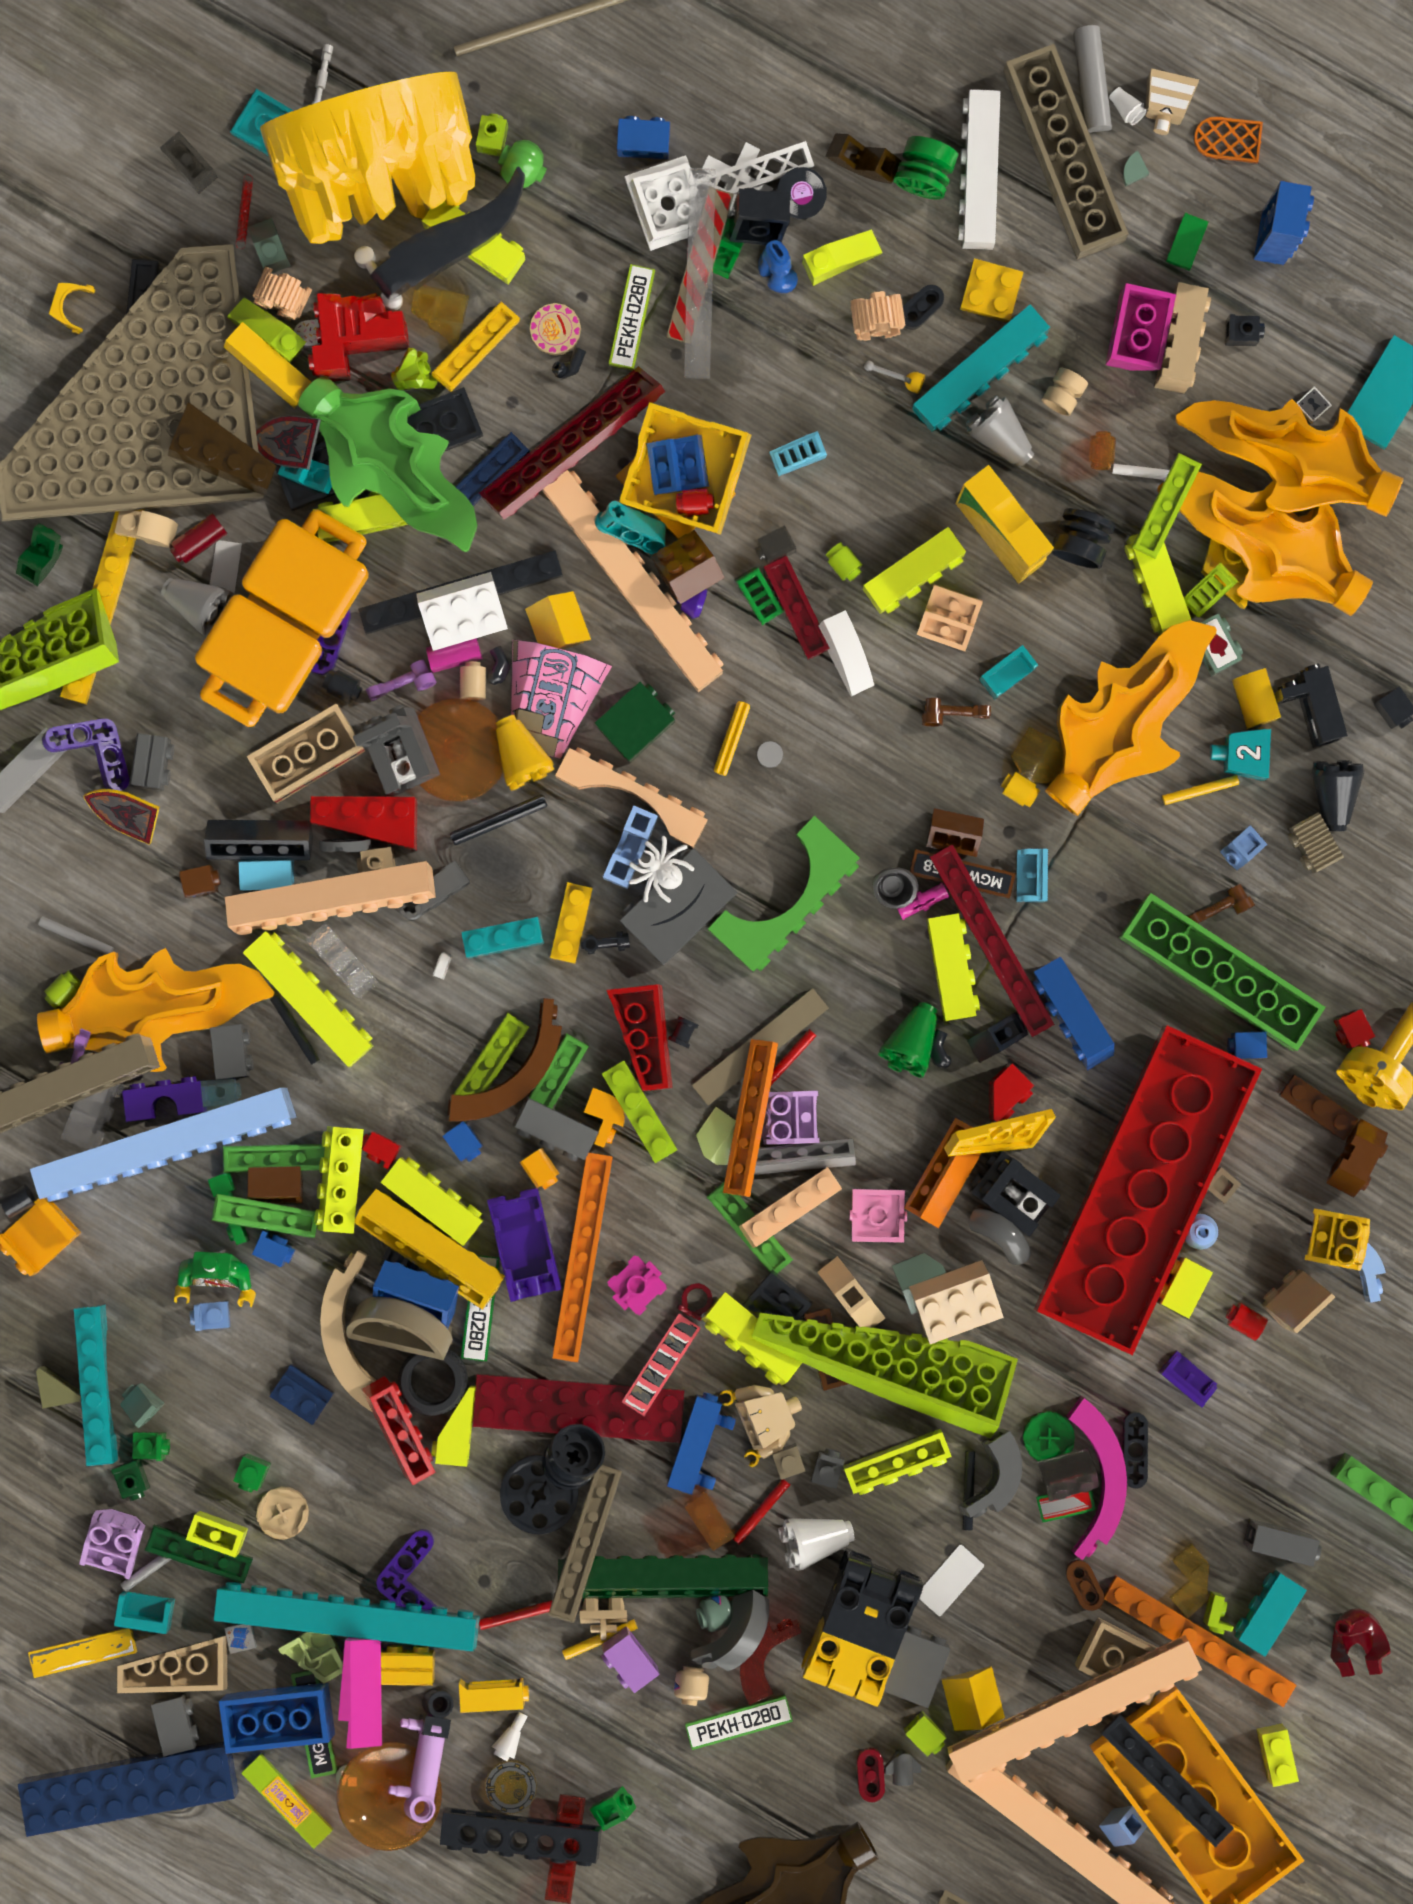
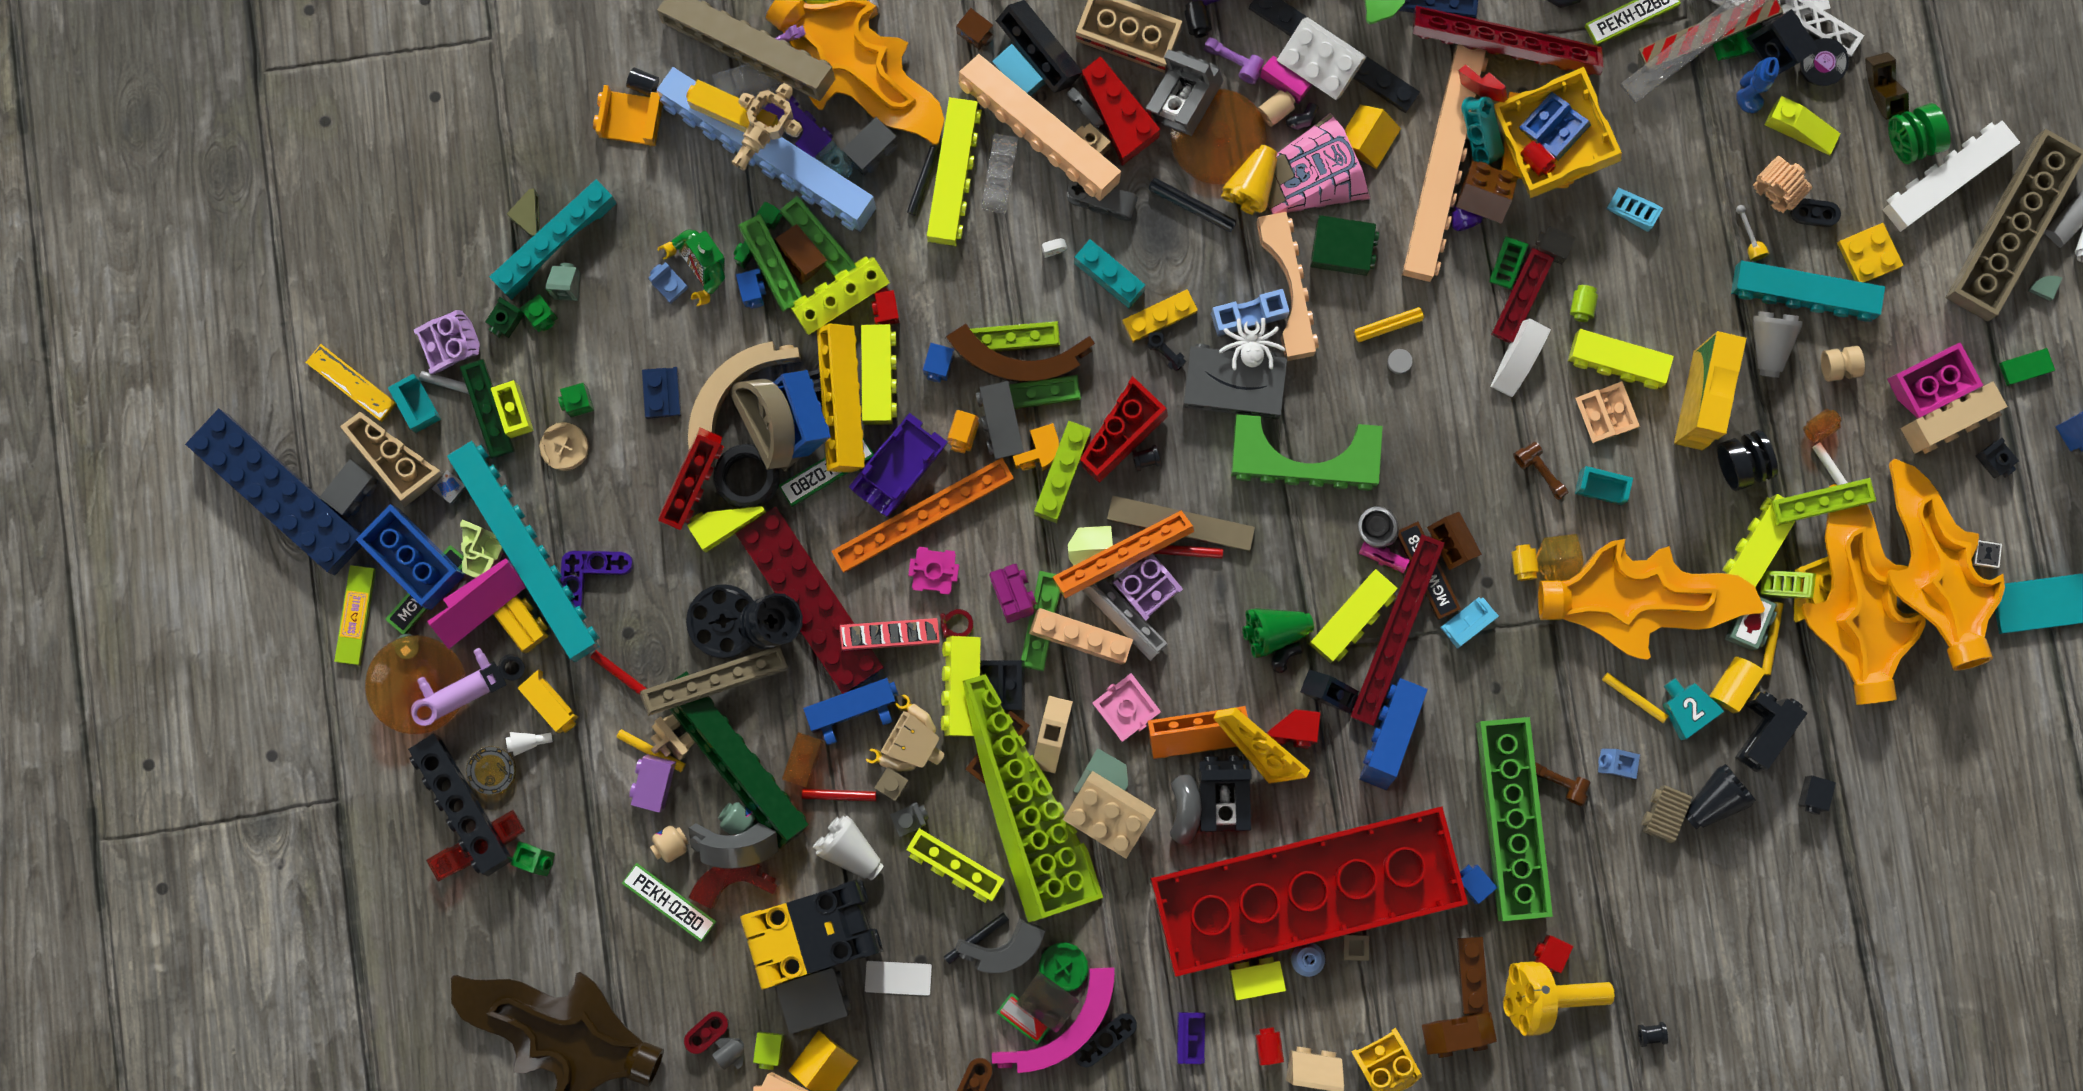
camera: 55 degrees right, 5 degrees down
none -> yellow brick [686,79,779,144]
none -> tan piece [731,83,802,171]
none -> magenta brick [989,564,1037,623]
none -> red slope [1458,64,1508,102]
none -> yellow bar [1762,602,1784,676]

